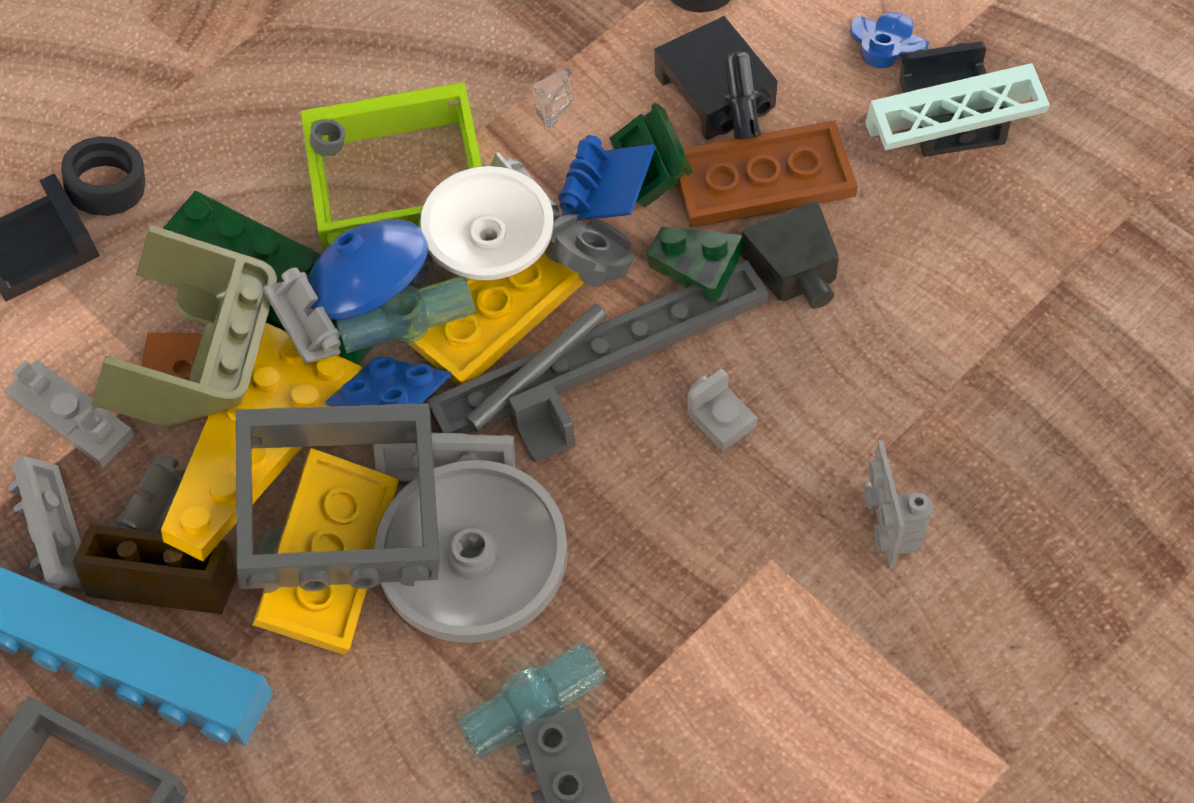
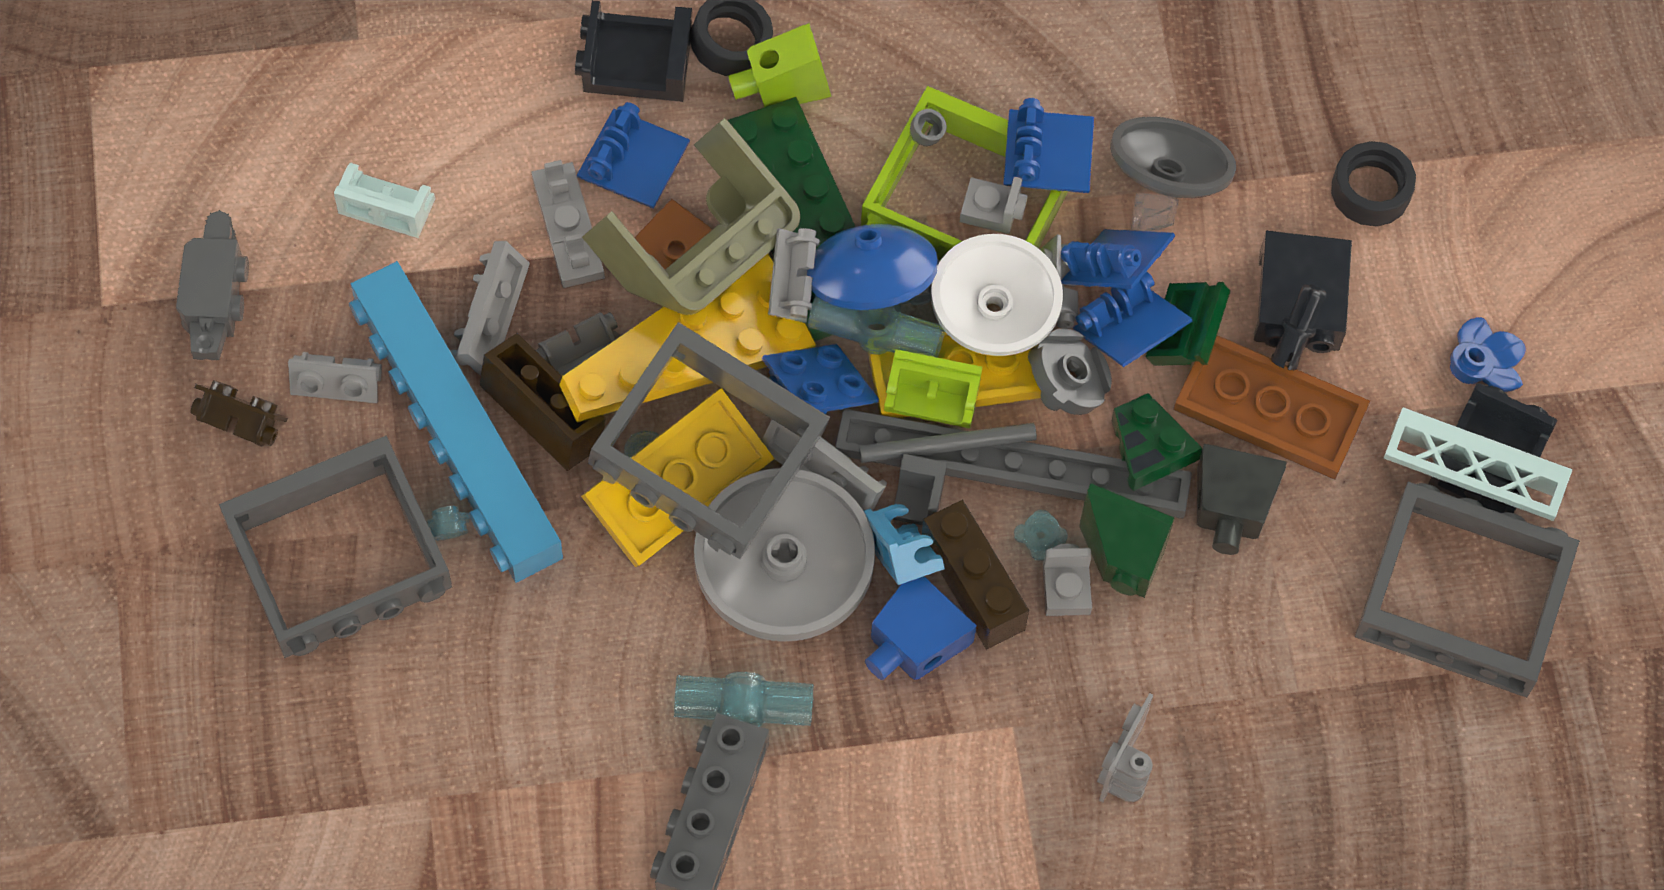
camera: 30 degrees right, 5 degrees up
none -> clear light blue plate [426,506,470,541]
none -> blue hinge [577,102,690,209]
none -> lime torso [728,23,832,107]
none -> dark azure hinge [864,504,945,585]
none -> blue torso [865,576,977,680]
none -> lime hinge [884,349,982,429]
none -> dark brown brick [922,499,1030,650]
none -> light grey bracket [959,176,1028,234]
none -> blue hinge [1003,98,1094,193]
none -> clear light blue plate [1014,510,1068,561]
none -> blue hinge [1061,229,1175,289]
none -> dark green slope [1079,483,1175,598]
none -> dark grey dish [1110,117,1236,198]
none -> dark grey window [1355,481,1580,698]

